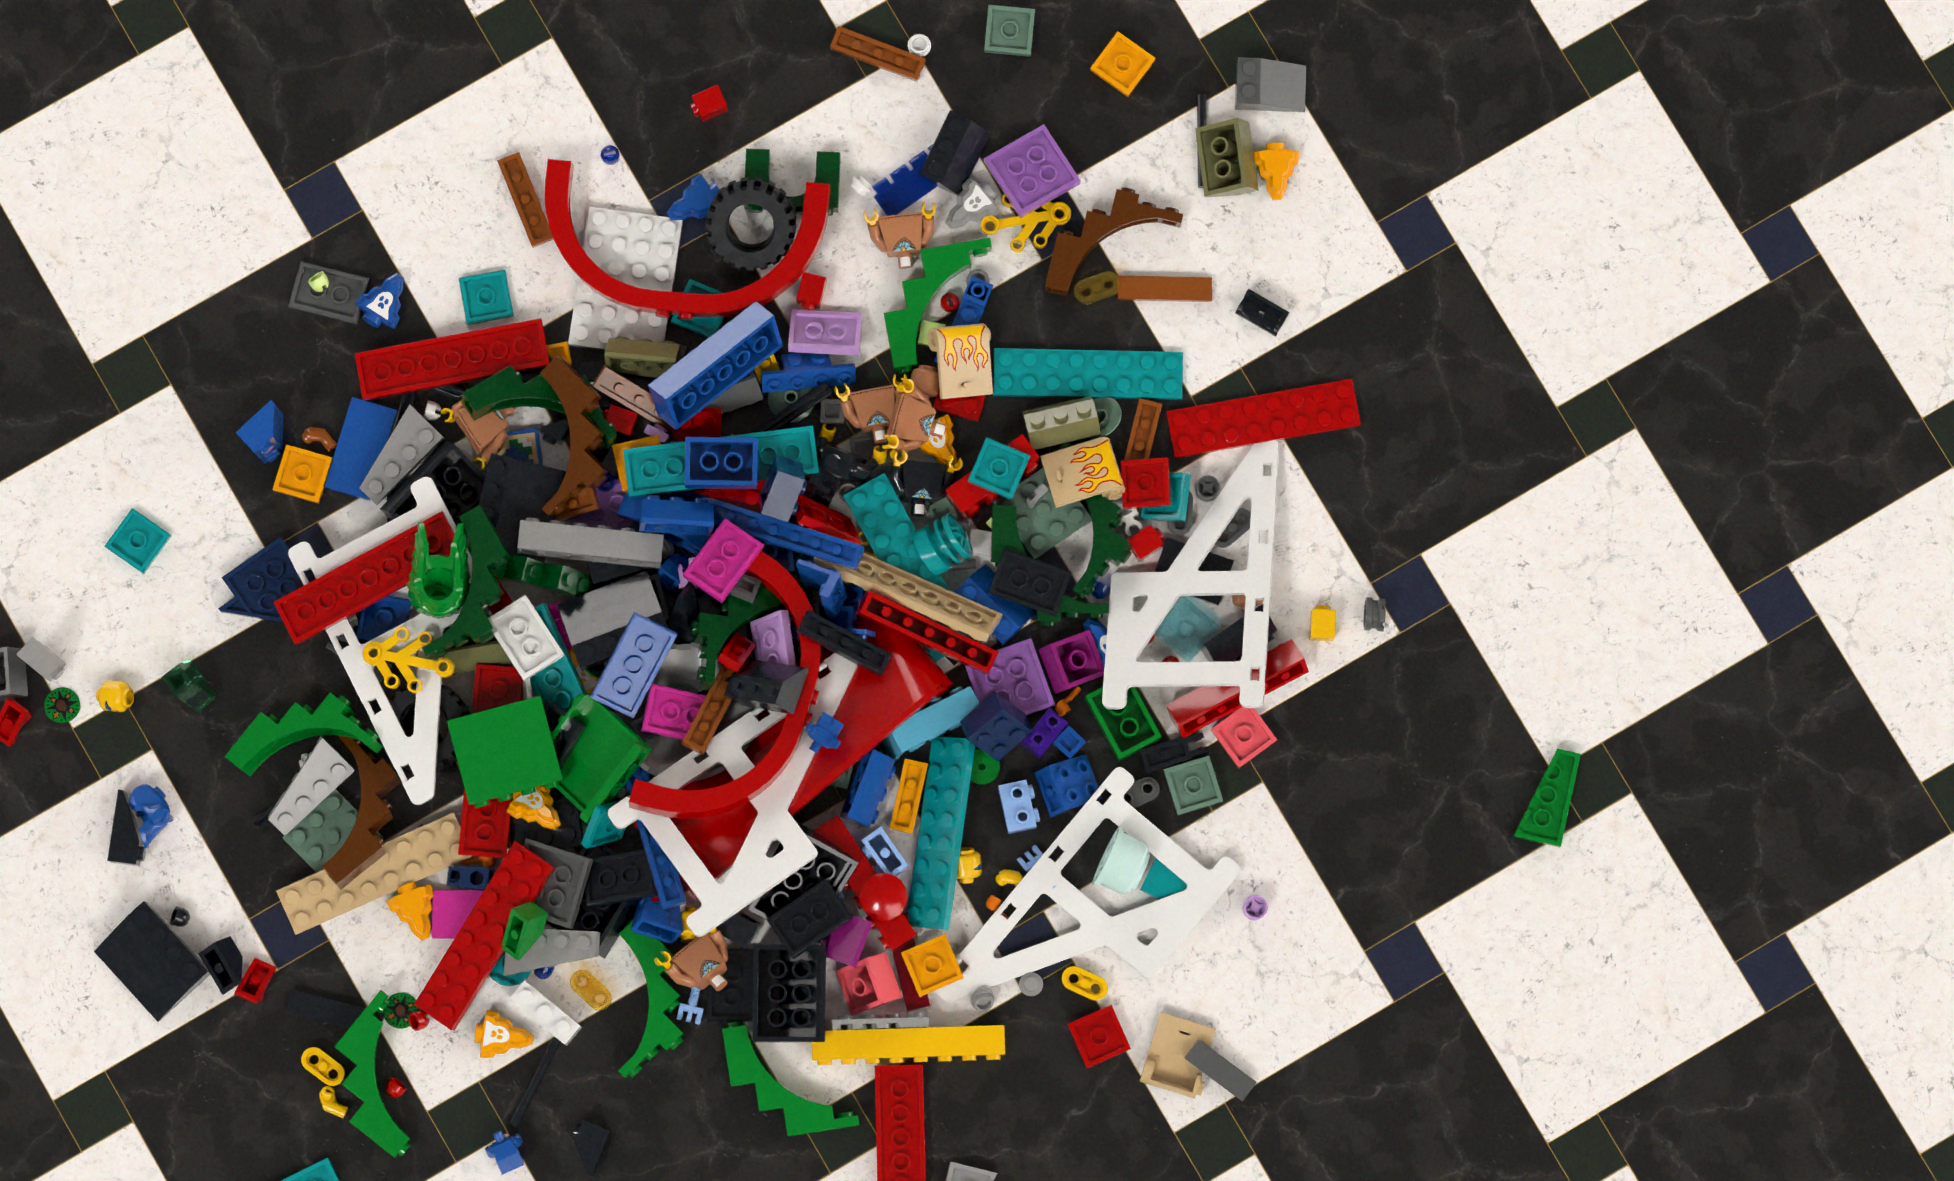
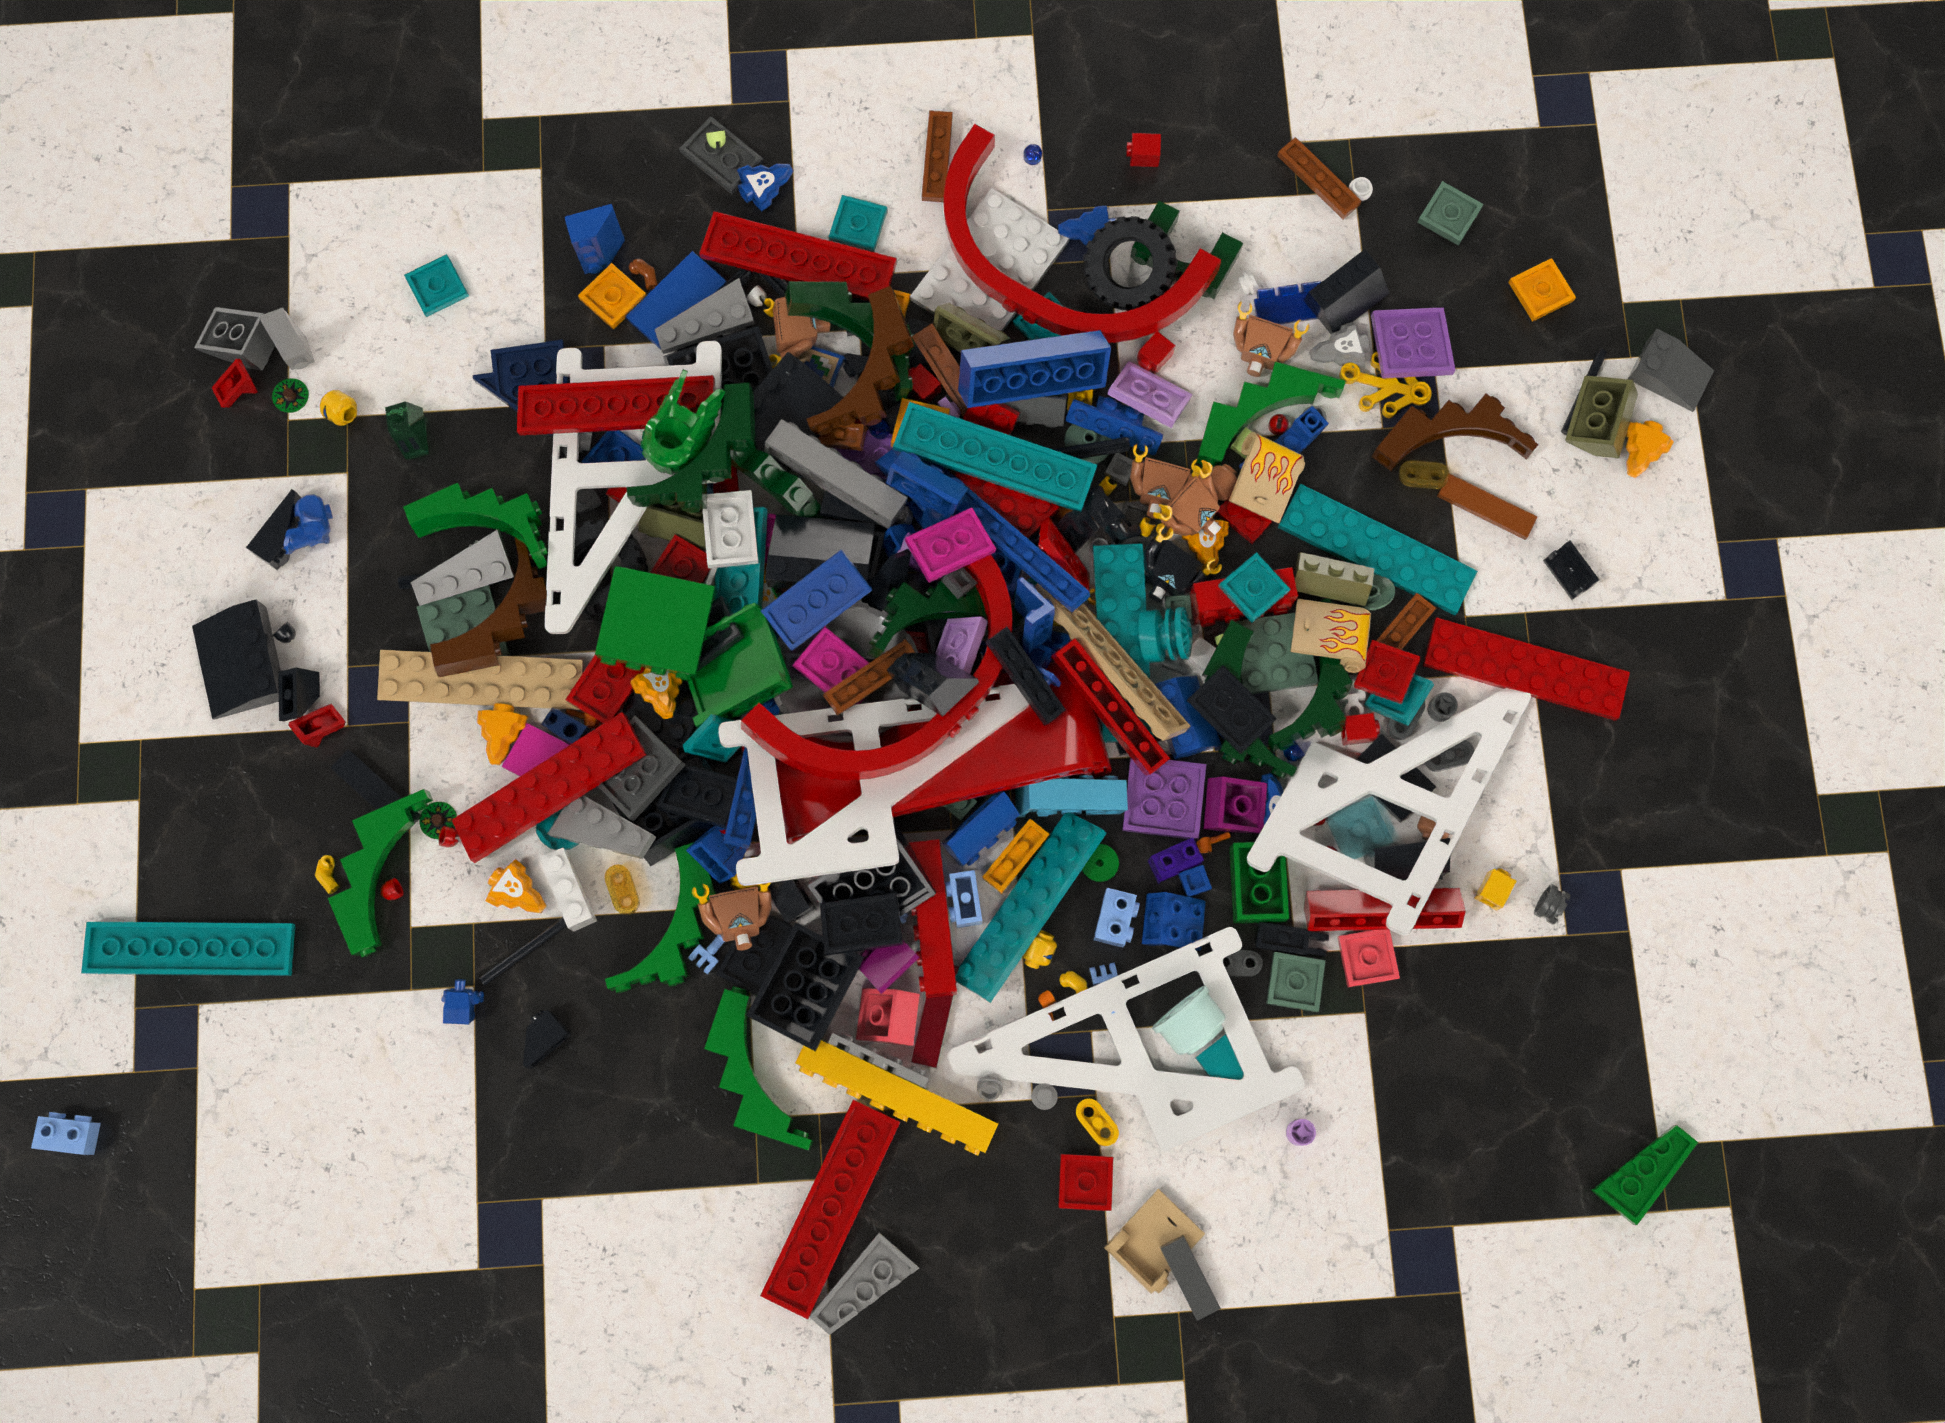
camera: 30 degrees right, 5 degrees down
yellow plate [301,1047,346,1086] -> none
yellow plant [362,627,455,694] -> none
green slope [502,901,548,961] -> none
clear blue hinge [534,966,555,979] -> none
blue brick [685,437,758,489] -> none
red plate [717,632,757,673] -> none
brick [759,454,807,522] -> none
blue piece [805,712,844,753] -> none
red dish [859,873,907,921] -> none
light orange plate [901,934,964,997] -> none
dark blue brick [960,691,1033,761] -> none
light grey tile [1025,484,1049,509] -> none

